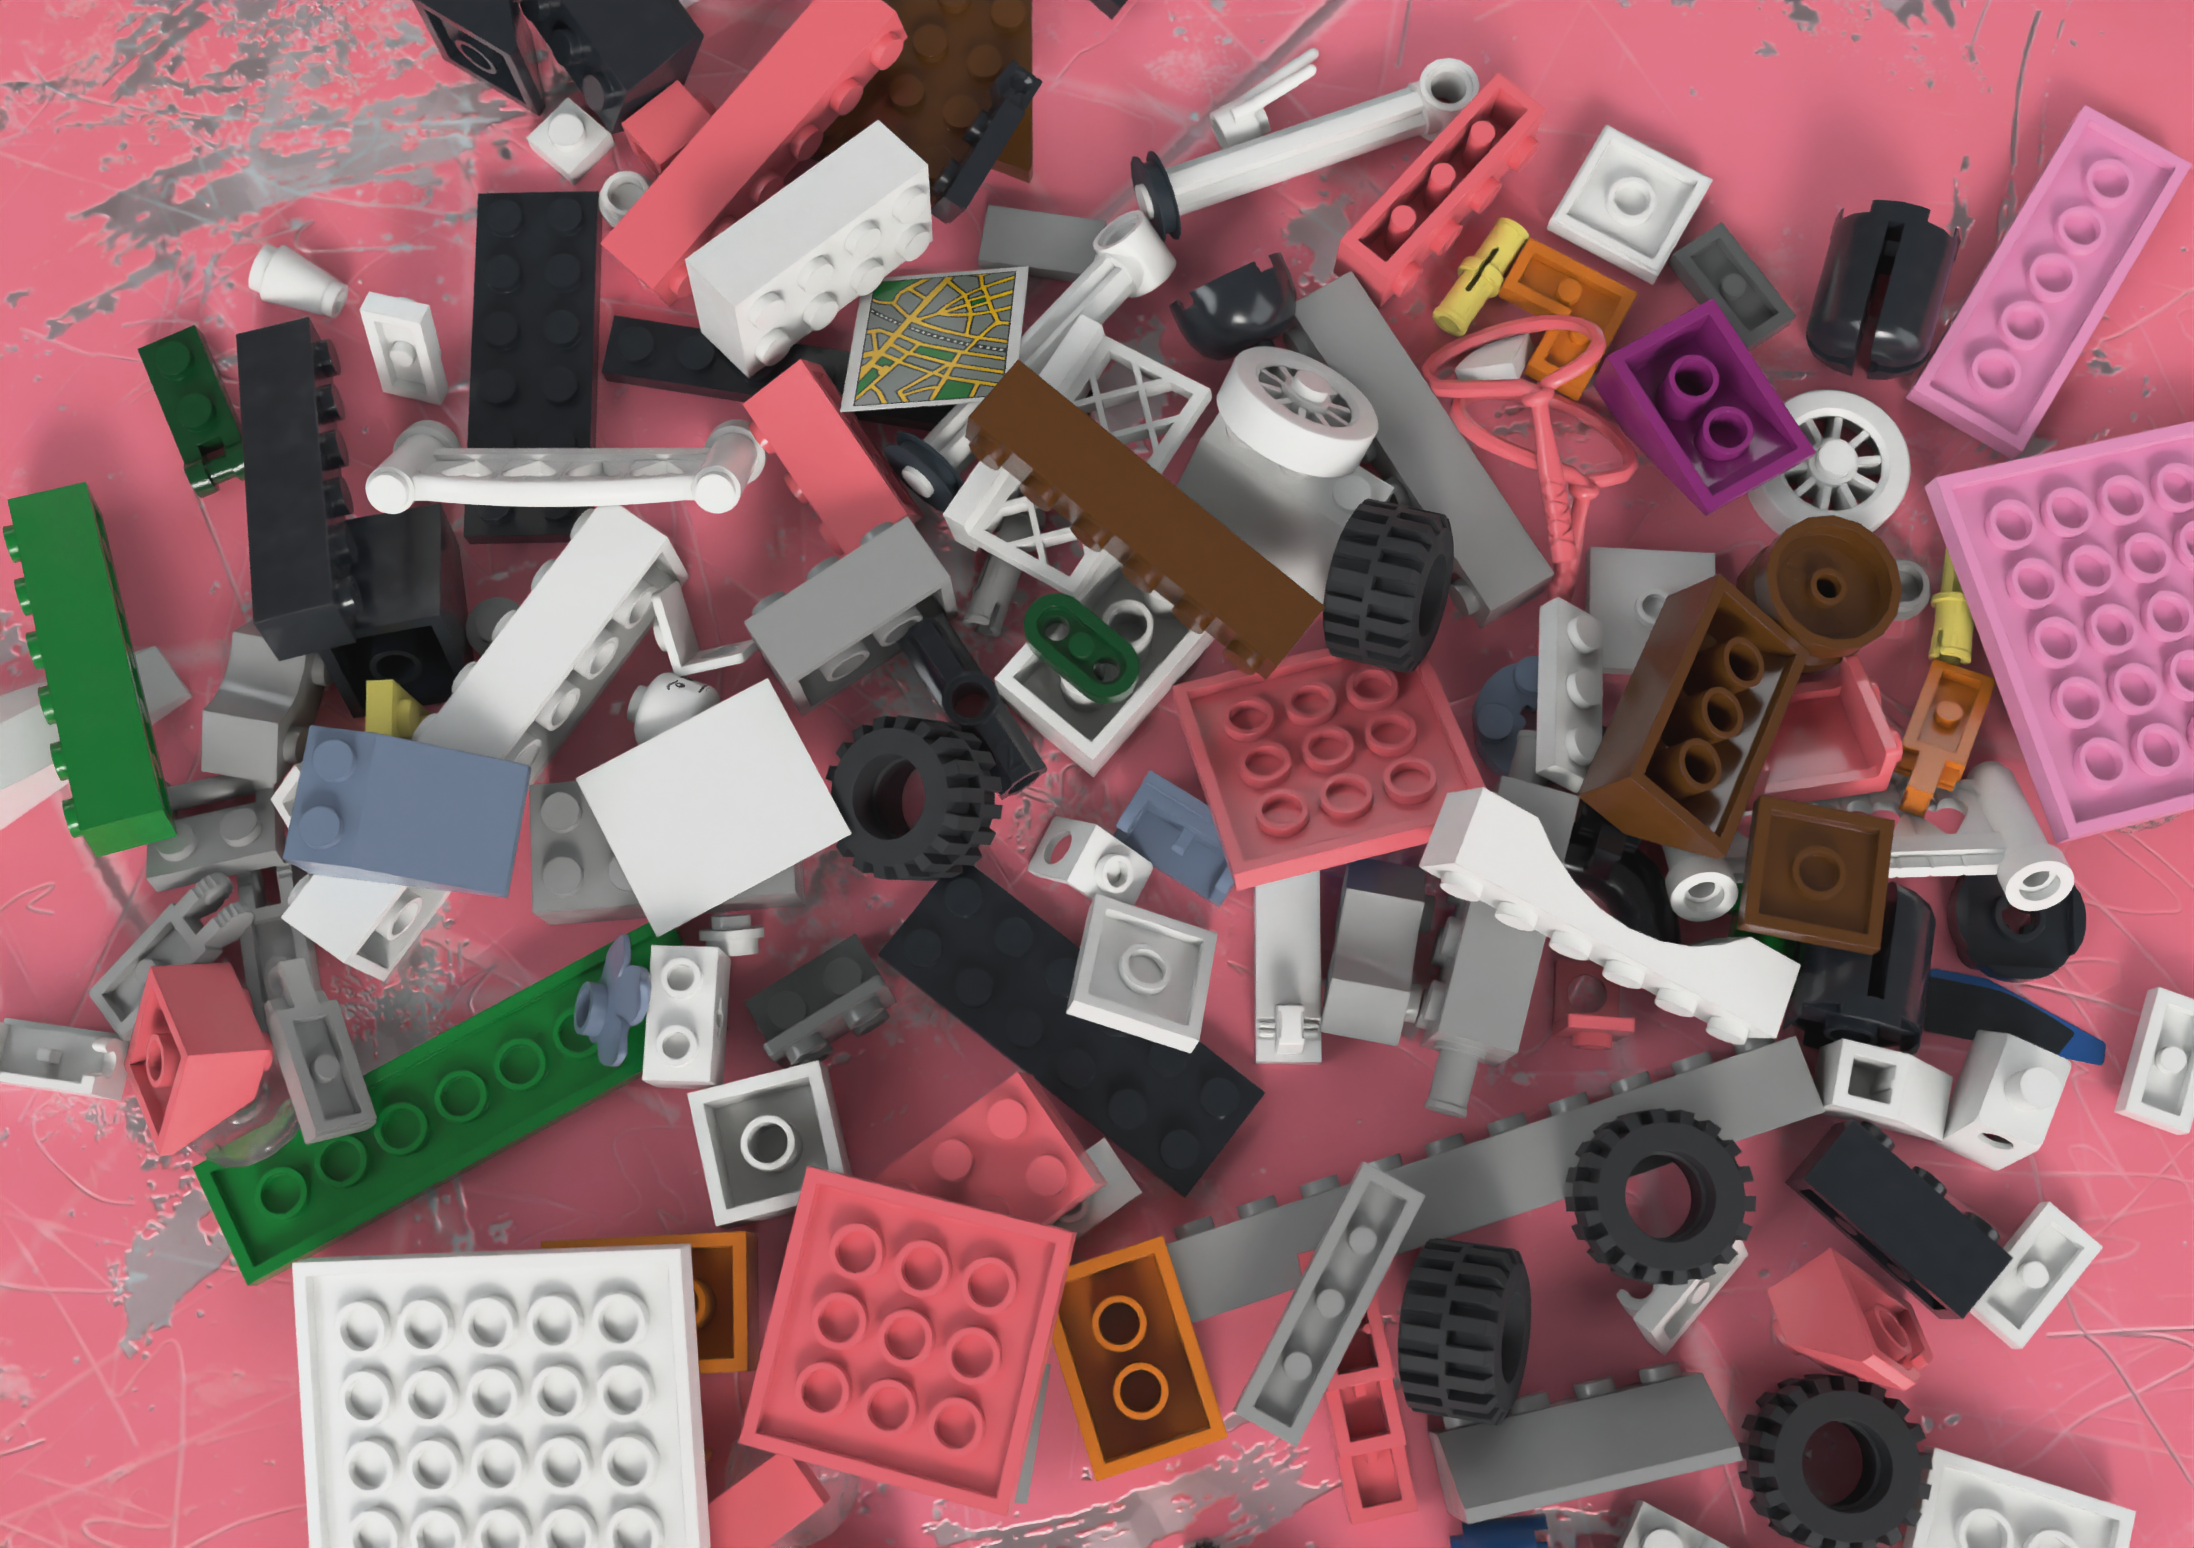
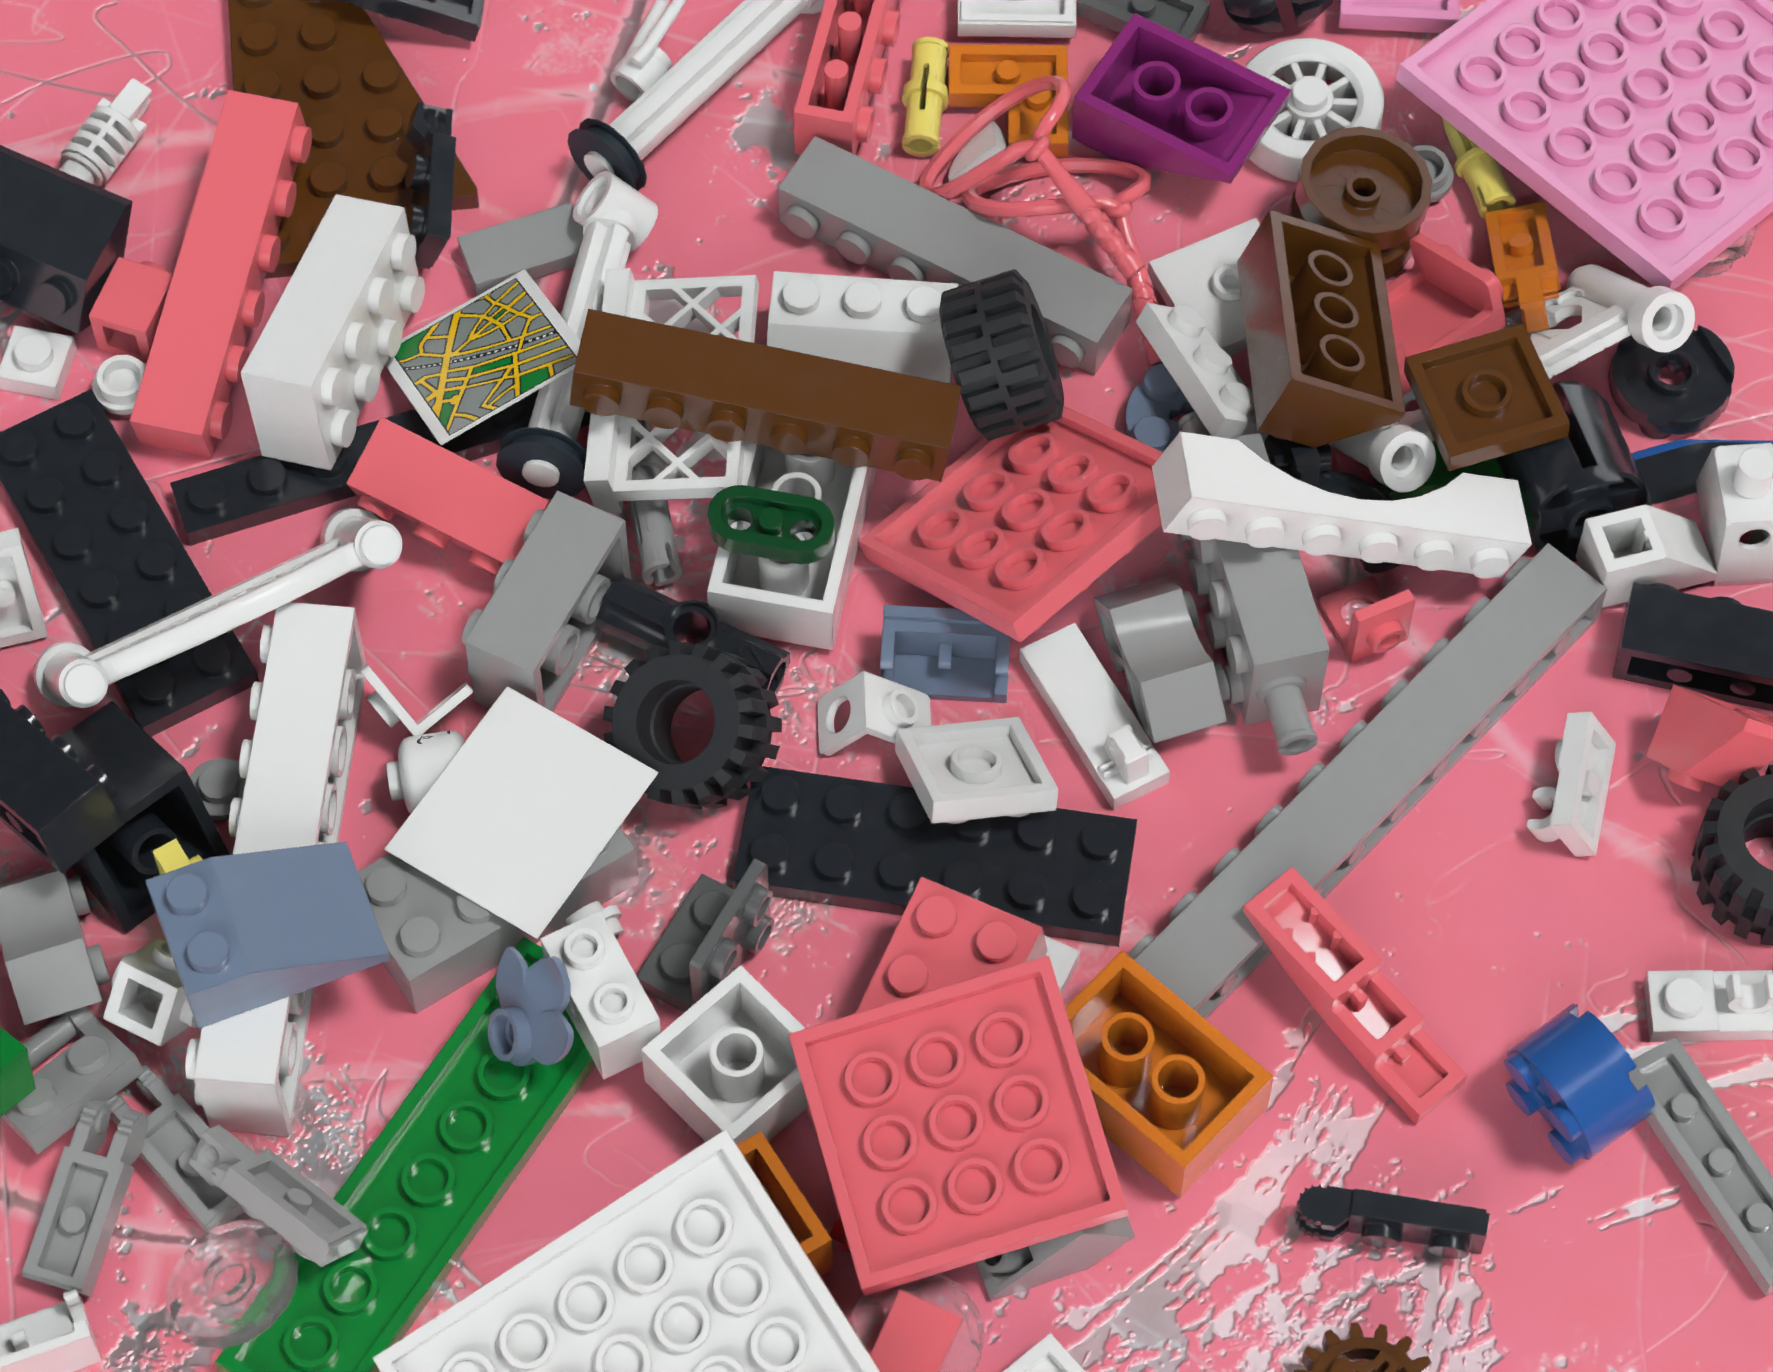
camera: 30 degrees left, 15 degrees down
coral slope [124,962,273,1156] -> none
black cylinder [1169,252,1296,361] -> none
white wheel [1216,346,1378,478] -> none
light grey plate [1233,1162,1426,1447] -> none
black tyre [1398,1238,1531,1425] -> none
light grey slope [1428,1361,1743,1524] -> none
black tyre [1565,1108,1756,1285] -> none

